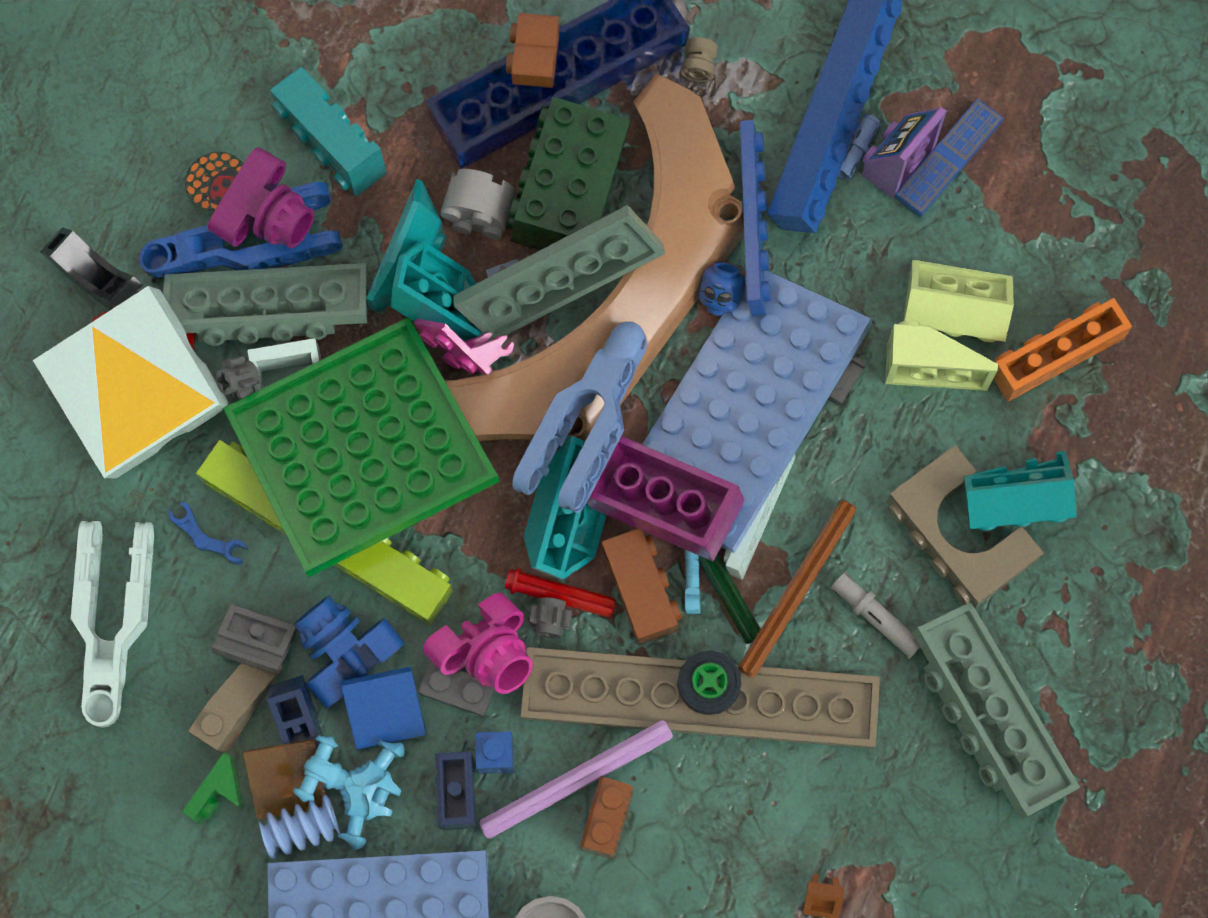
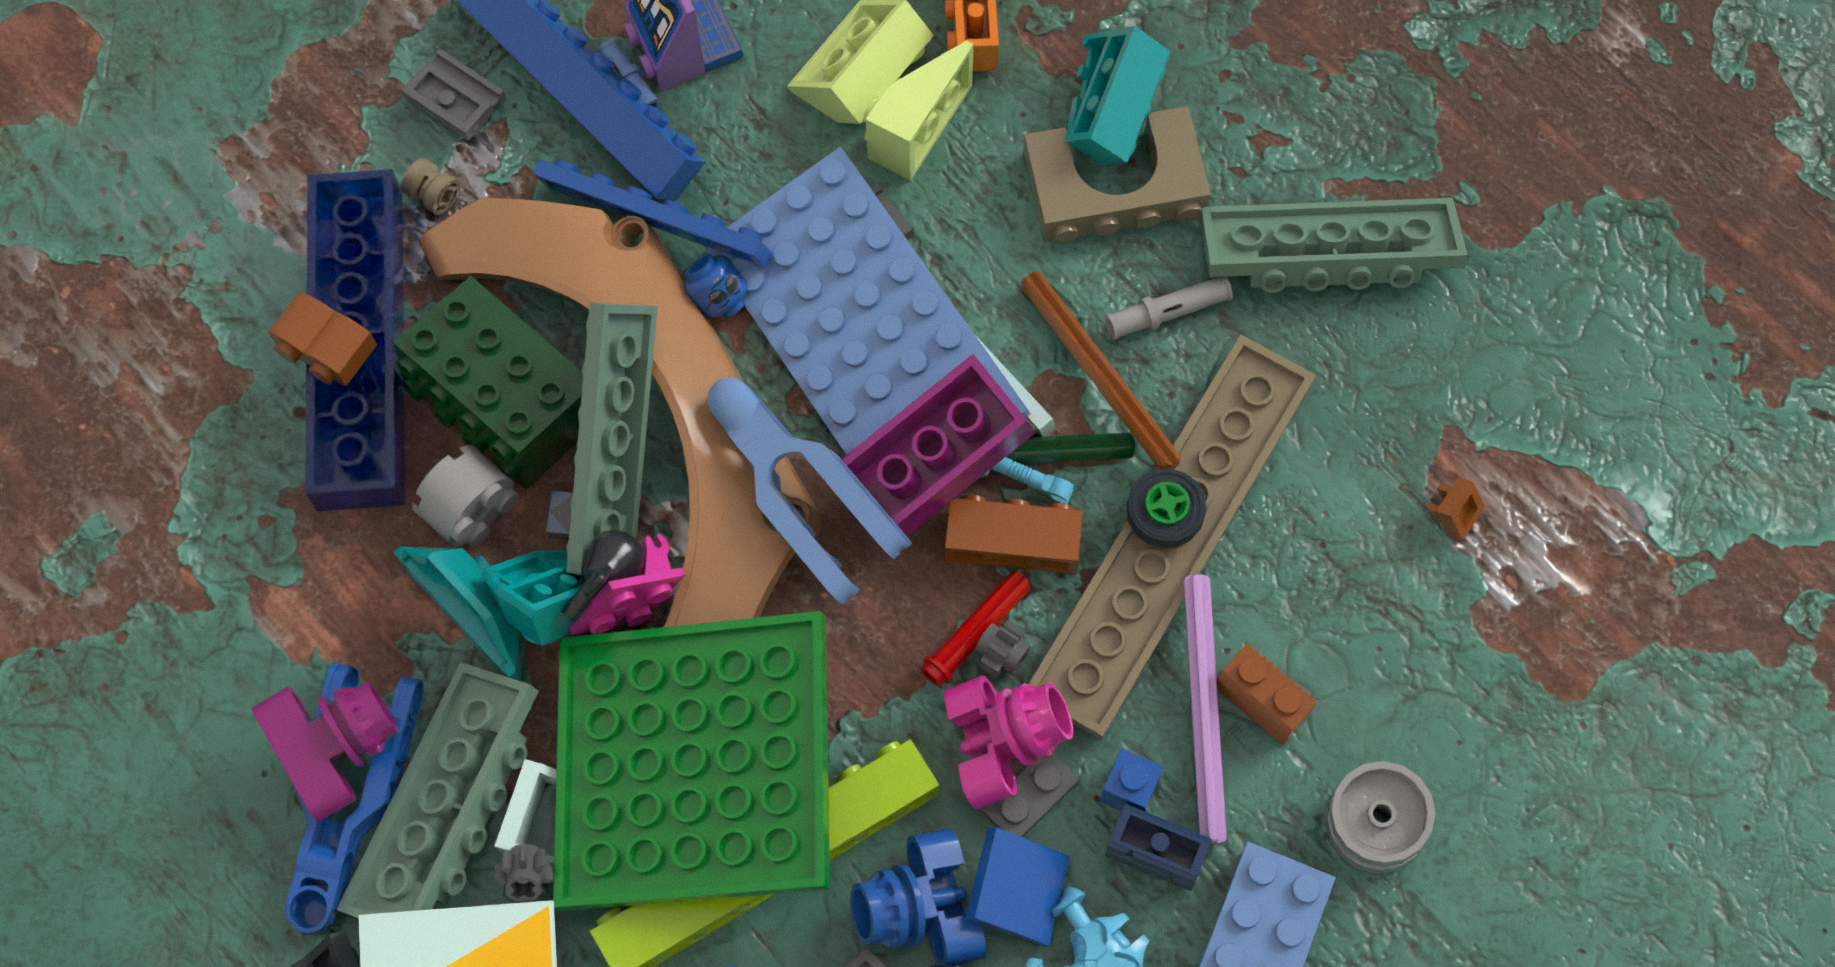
camera: 65 degrees left, 5 degrees down
tile [185,152,244,217] -> none
teal wedge [270,67,387,197] -> none
teal wedge [523,436,606,580] -> none
none -> dark grey plate [401,49,506,141]
none -> black piece [561,529,645,623]

